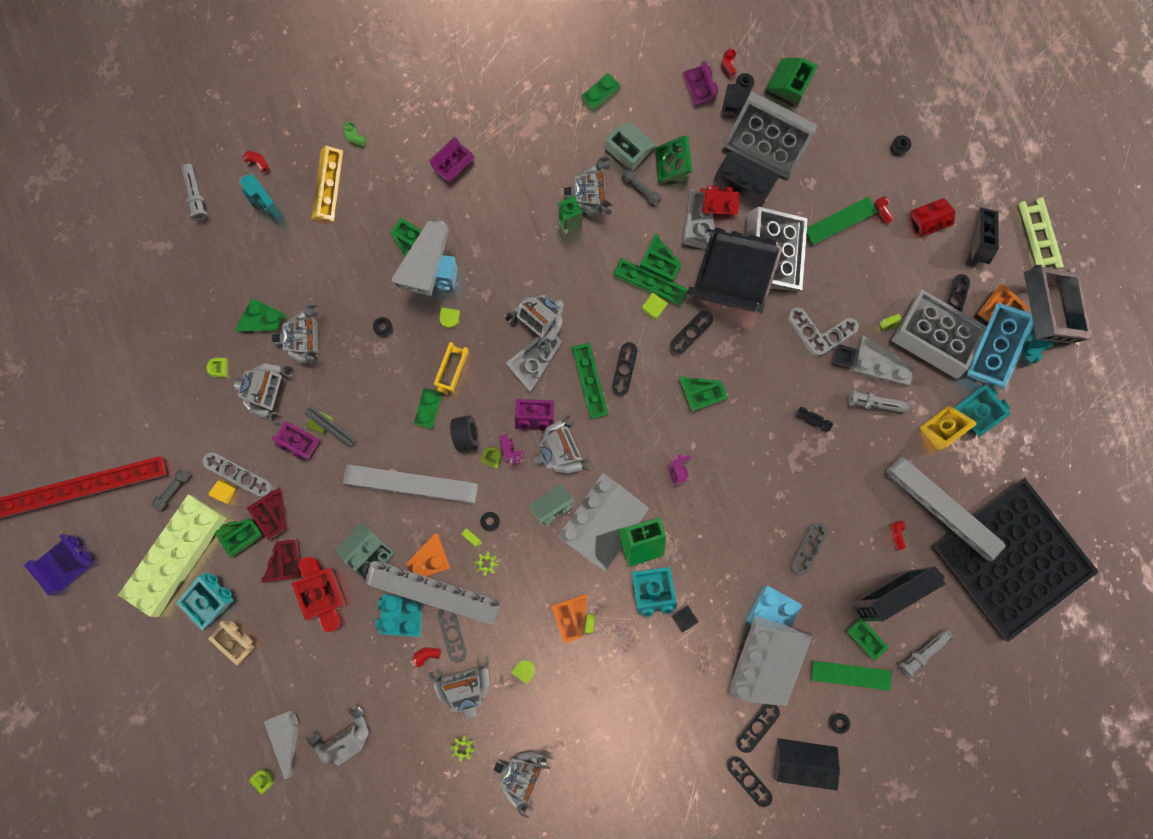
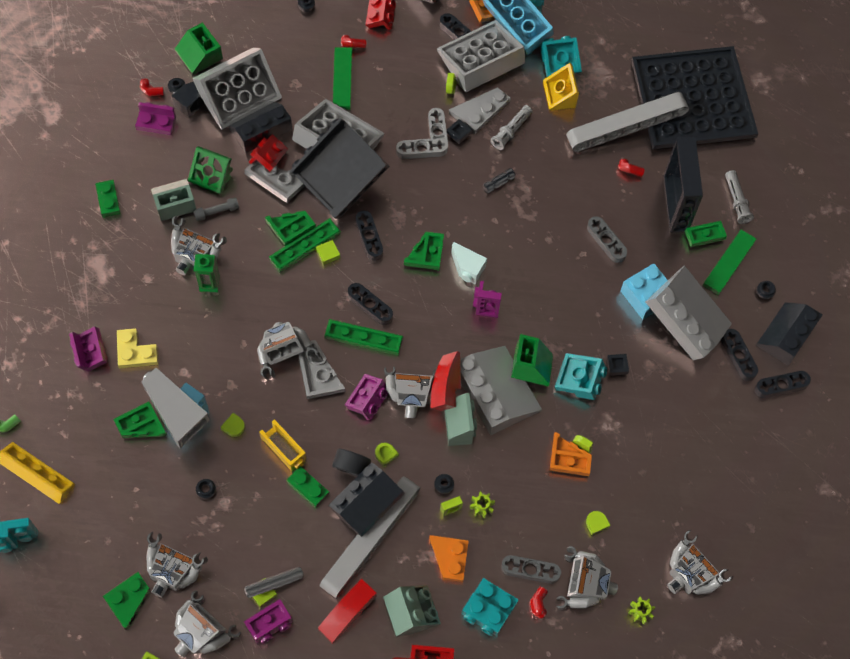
camera: 60 degrees left, 15 degrees down
light grey beam [365,561,500,624] -> none
magenta bracket [499,434,524,466] -> none
none -> light yellow plate [117,328,158,369]
none -> red slope [318,578,377,643]
none -> black slope [329,462,405,537]
none -> red slope [430,351,461,411]
none -> light aqua slope [451,242,487,284]

